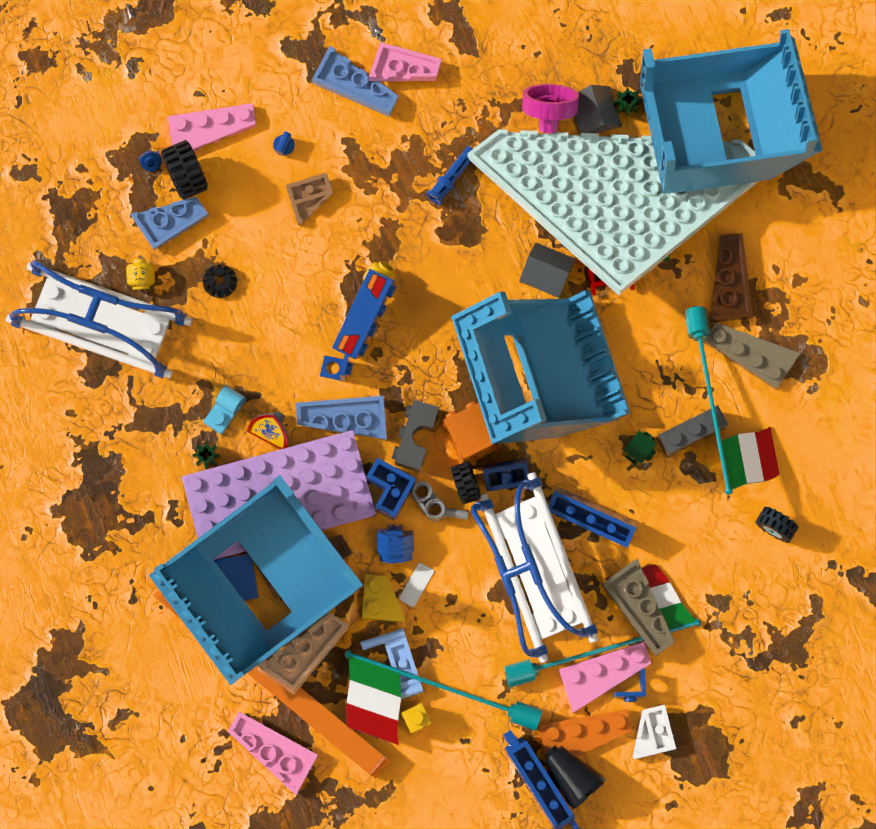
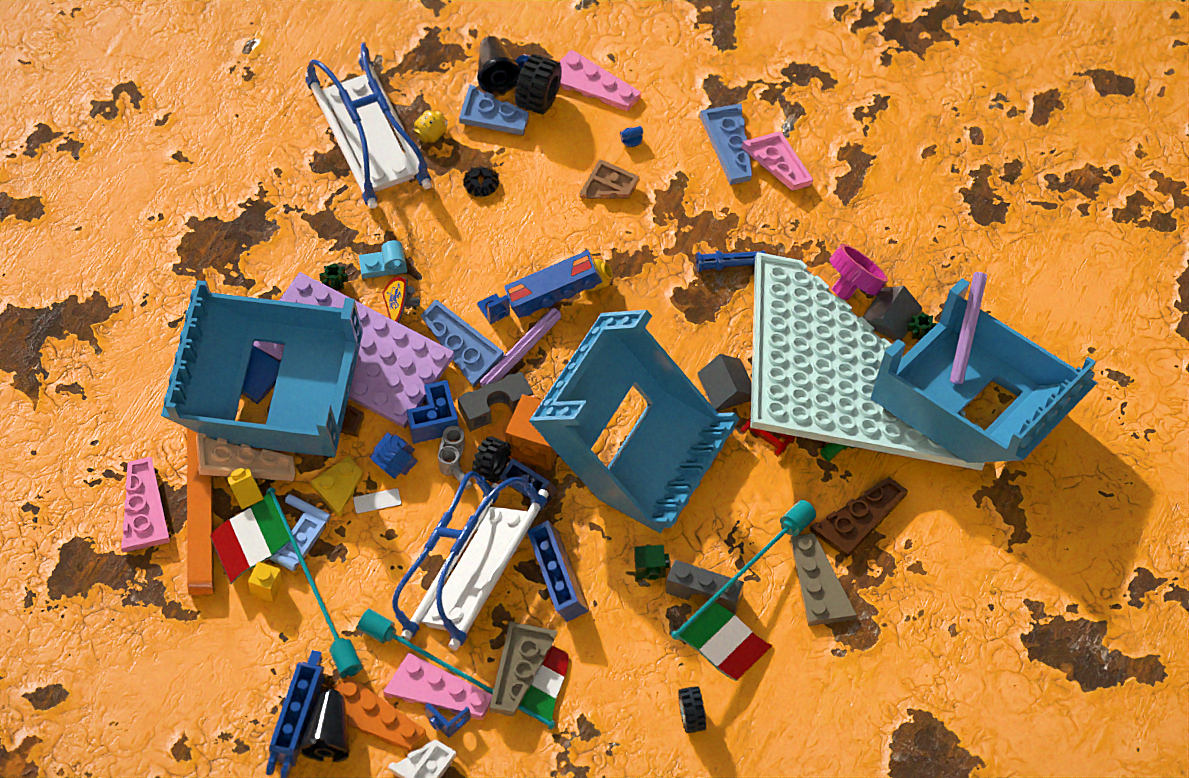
camera: 50 degrees right, 20 degrees down
none -> yellow brick [227,467,264,509]
none -> black cone [477,36,521,94]
none -> lavender axle [480,308,561,387]
none -> lavender axle [950,272,987,385]

